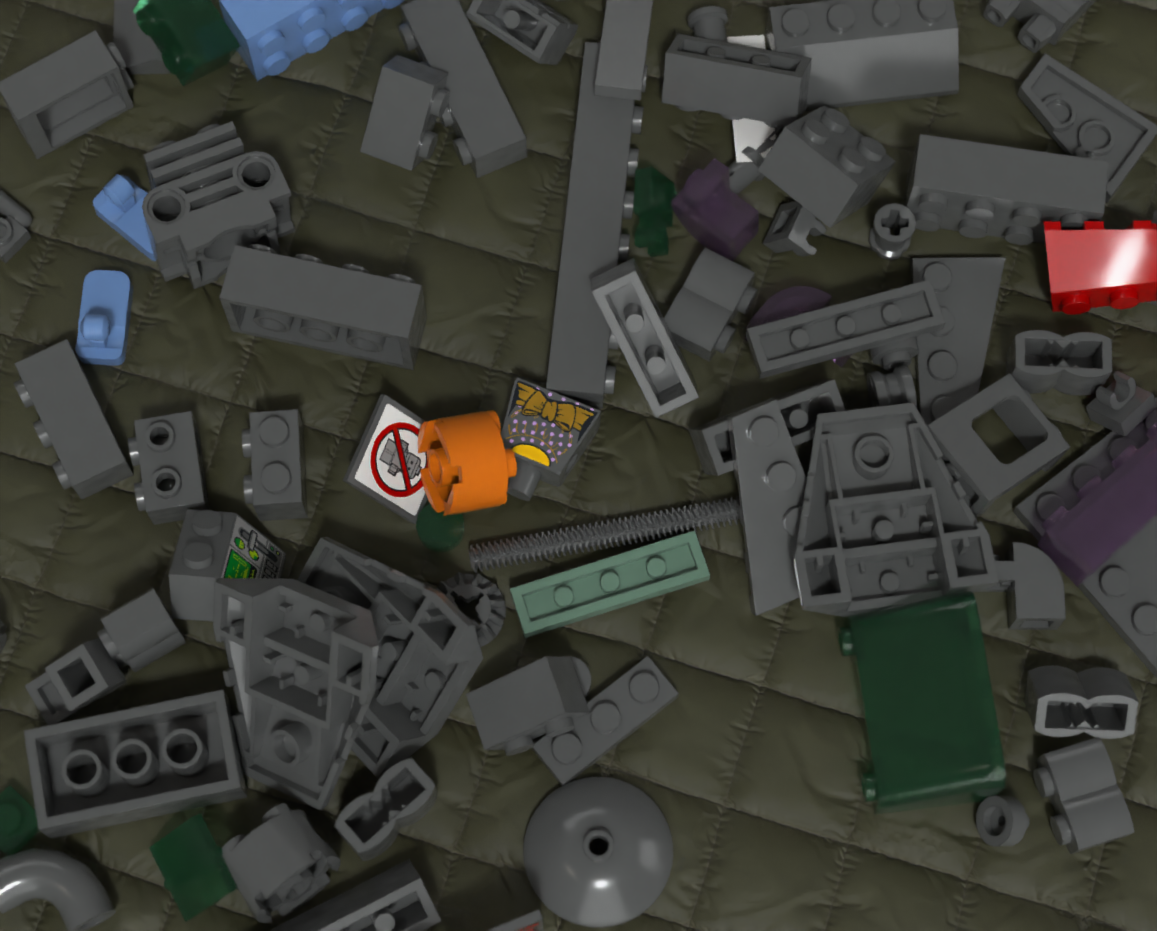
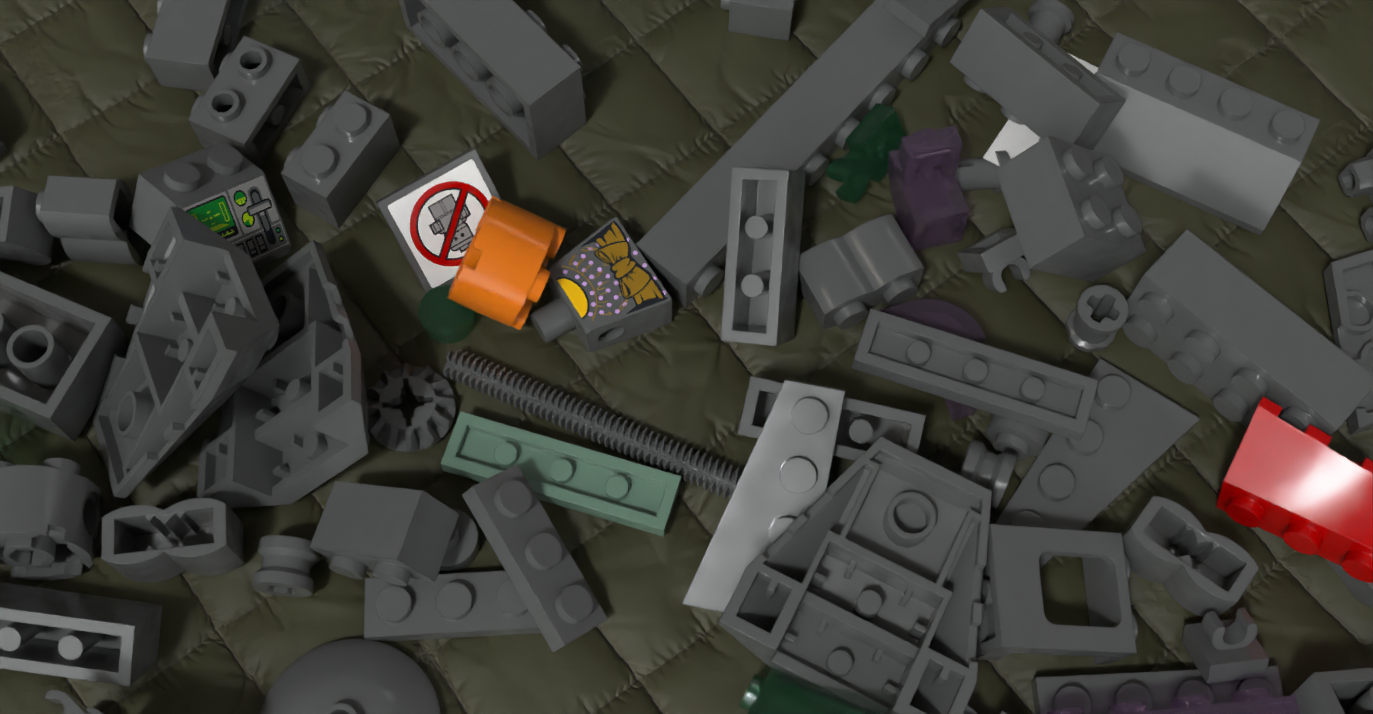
camera: 35 degrees right, 5 degrees down
none -> dark grey wheel [251,535,319,598]
none -> dark grey plate [462,464,608,652]

